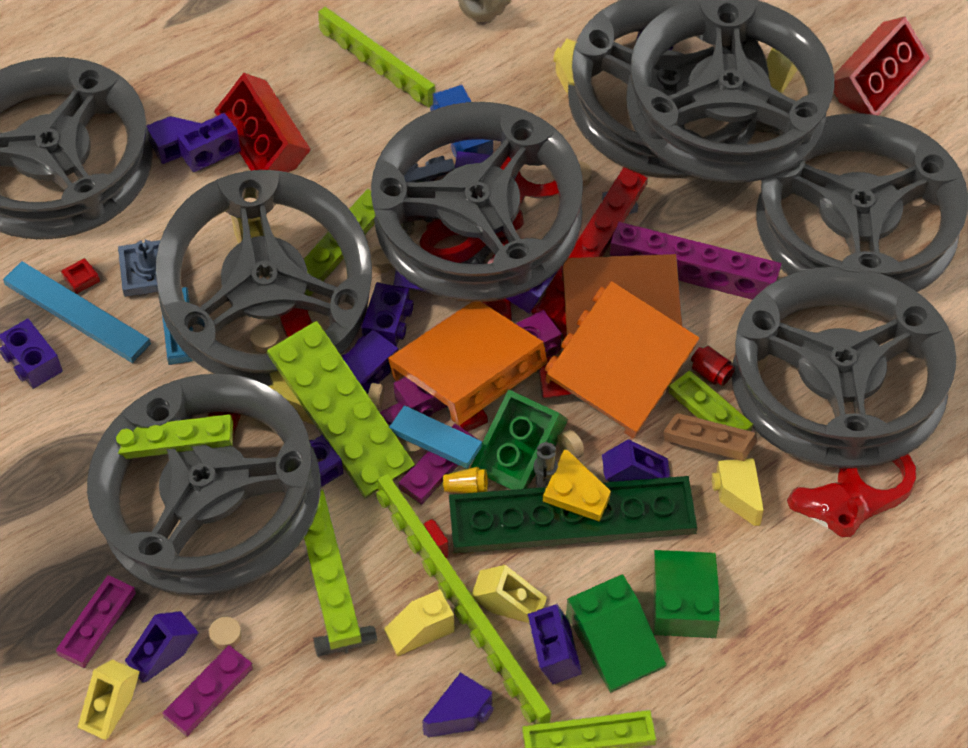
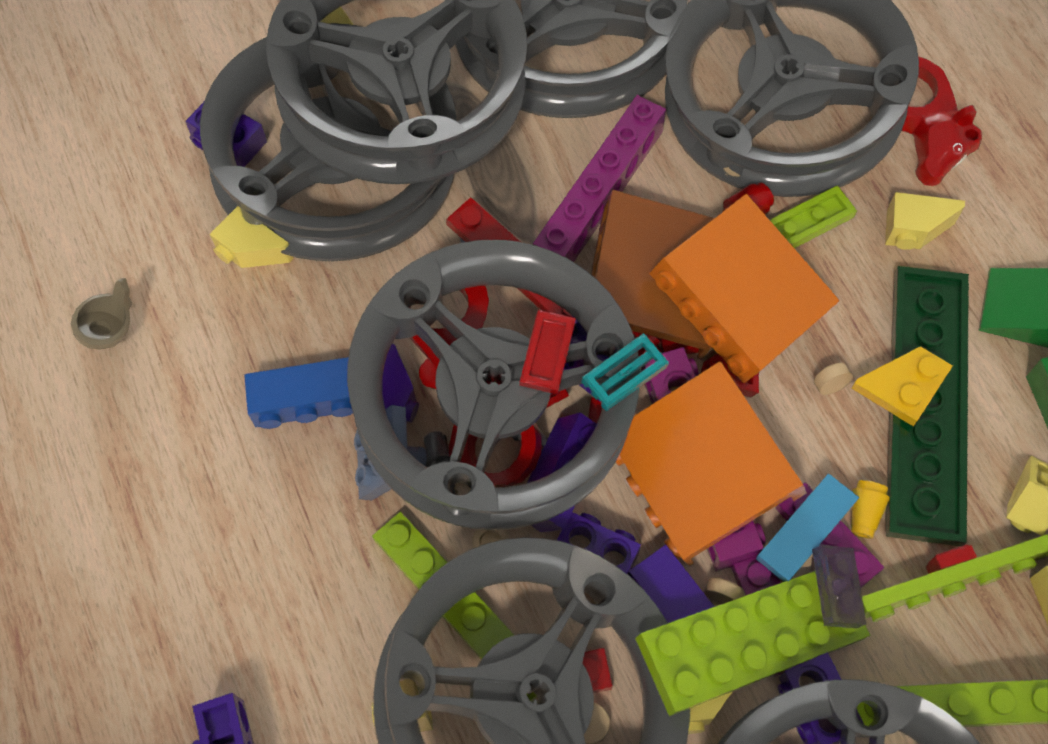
camera: 75 degrees left, 10 degrees up
red slope [214,72,311,172] -> none
lime plate [318,7,435,108] -> none
green slope [470,389,568,490] -> none
dark grey pin [534,442,558,488] -> none
dark purple slope [602,439,671,482] -> none
medium nougat plate [663,413,757,461] -> none
none -> red tile [520,310,576,395]
none -> teal tile [581,333,669,412]
none -> plate [812,545,866,629]

